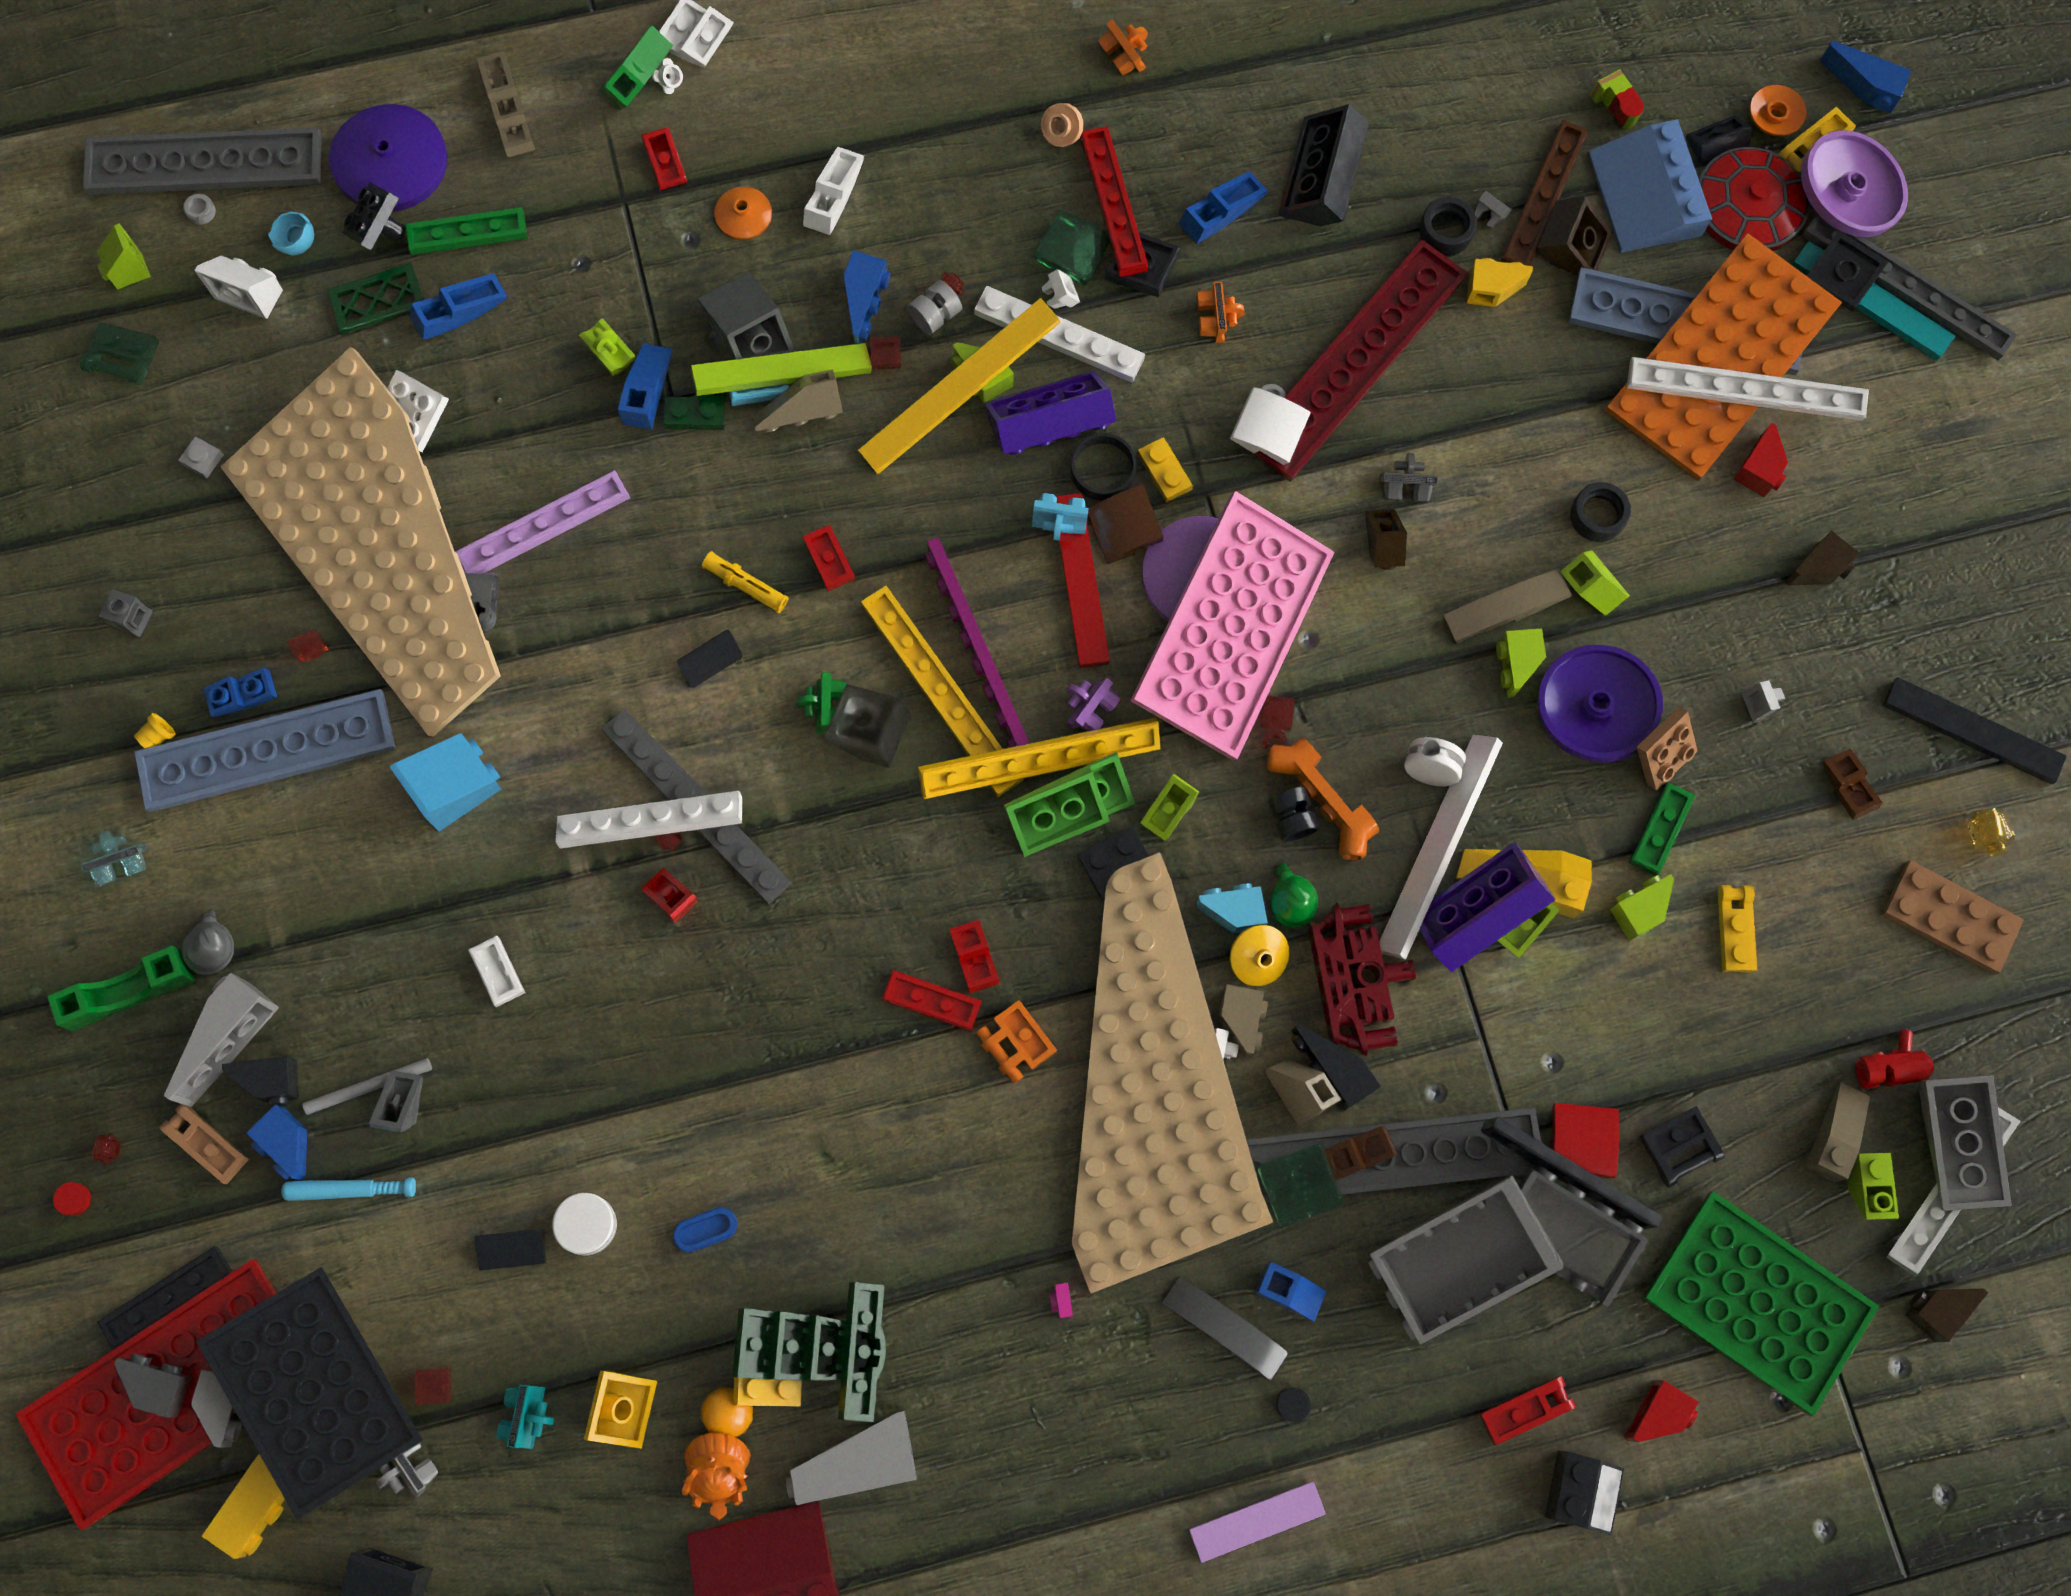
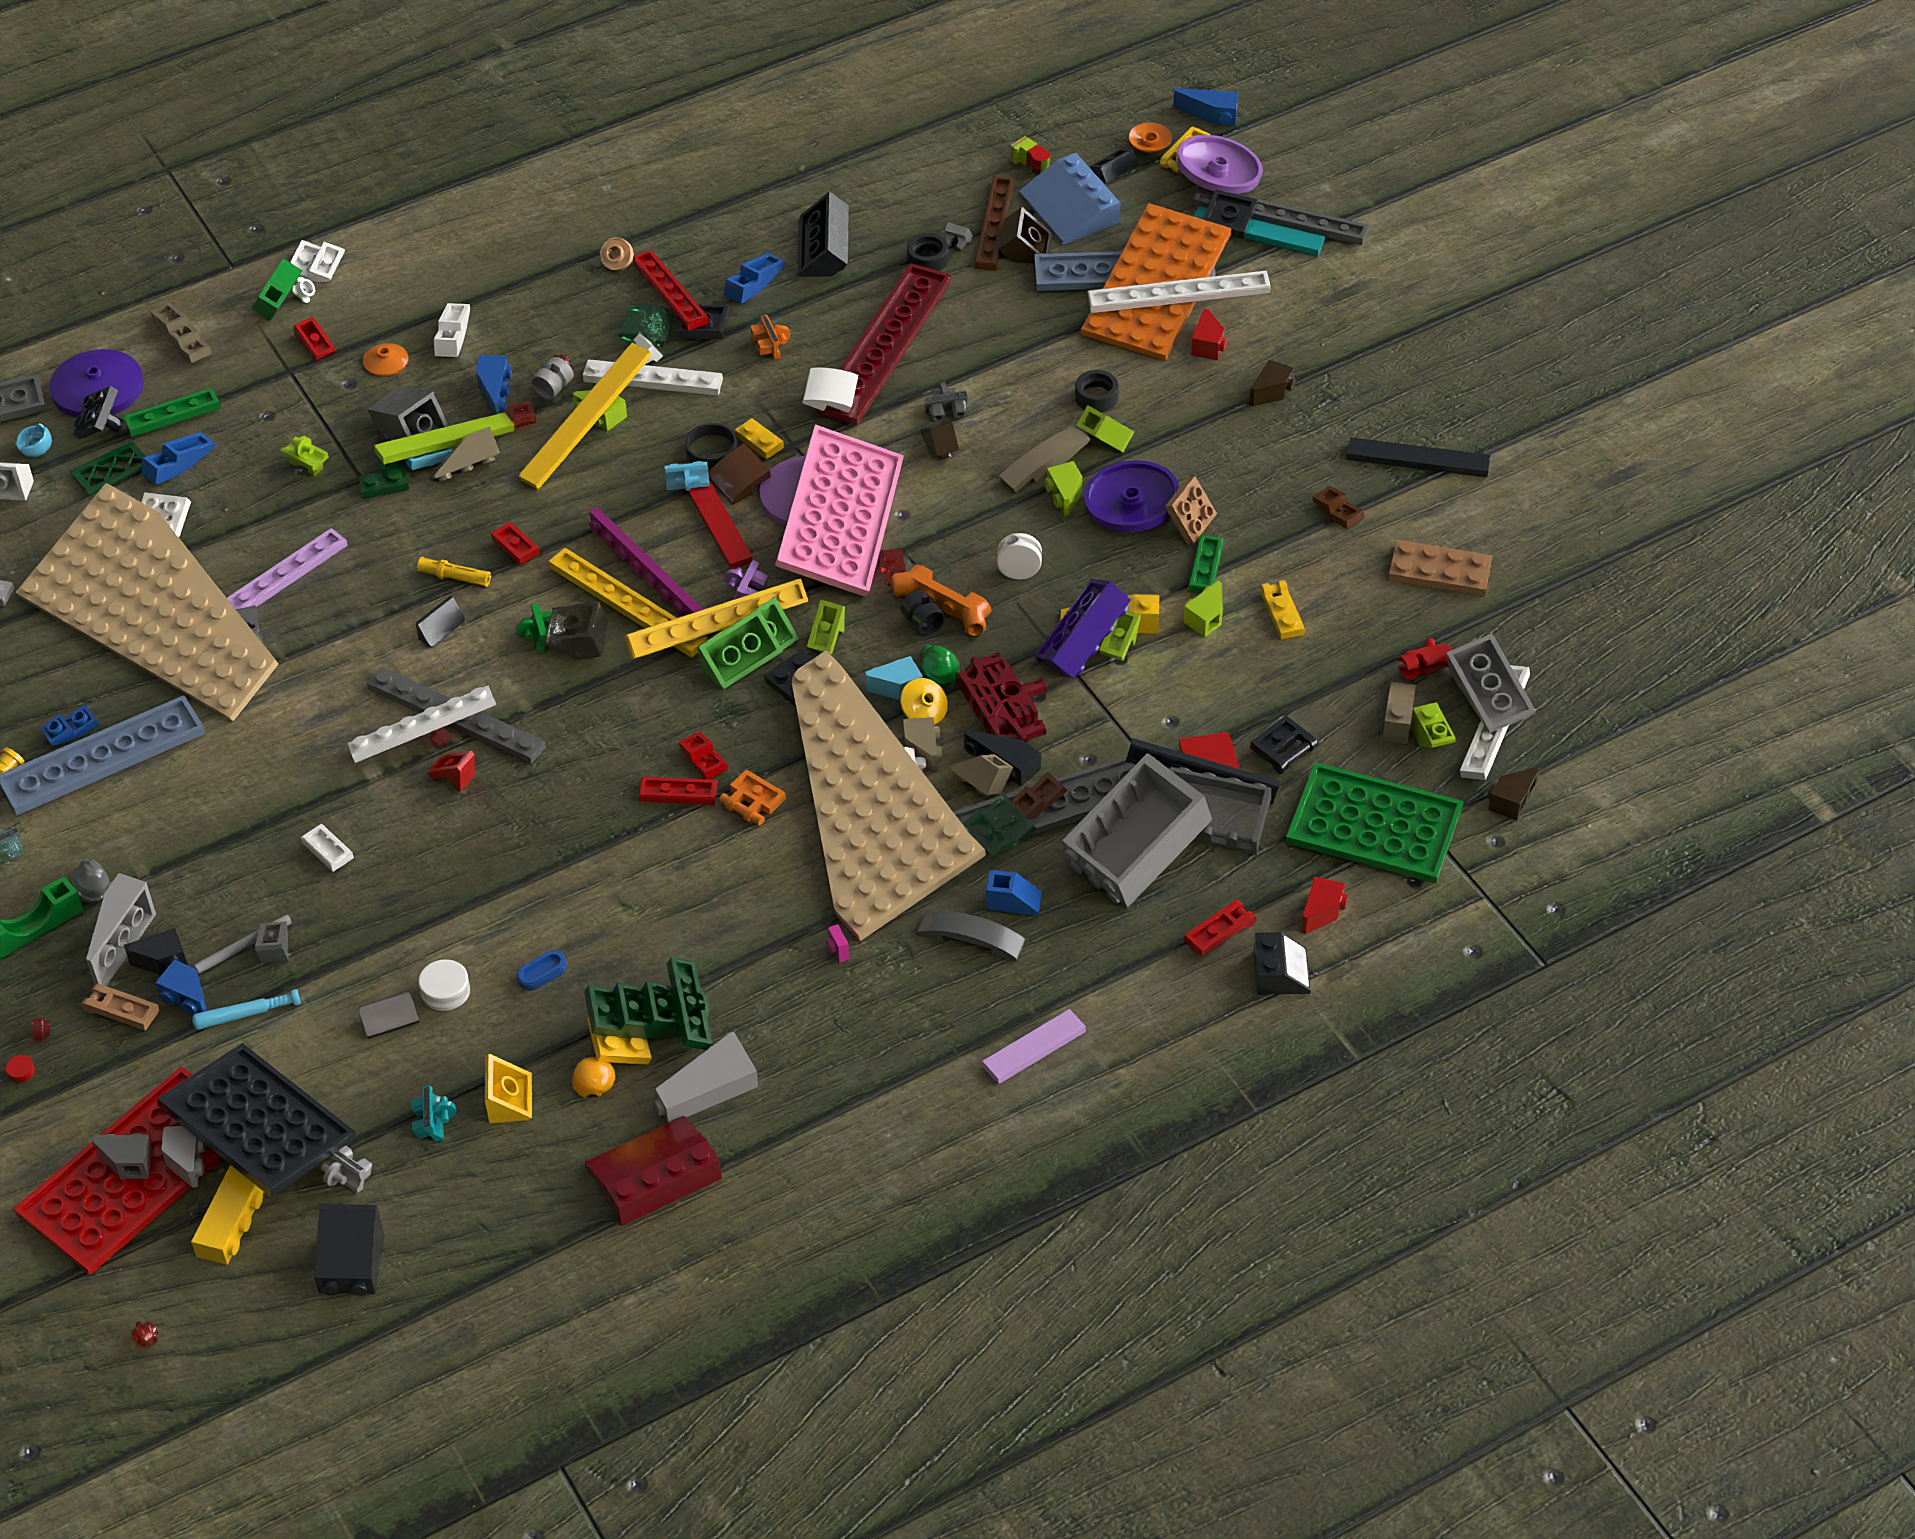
camera: 10 degrees left, 25 degrees down
black tile [97,1246,232,1350] -> none
clear red plate [287,629,329,662] -> none
dark azure slope [390,733,502,831] -> none
clear red plate [415,1368,452,1405] -> none
blue slope [618,344,672,430] -> none
orange hair [682,1432,751,1520] -> none
dark purple slope [984,370,1116,455] -> none
orange hips [1098,19,1148,76] -> none
black tile [1276,1388,1311,1422] -> none
white tile [1379,735,1503,960] -> none
yellow slope [1466,258,1533,307] -> none
red dish [1699,147,1810,251] -> none
light grey tile [1742,680,1785,721] -> none
clear yellow head [1967,808,2015,856] -> none

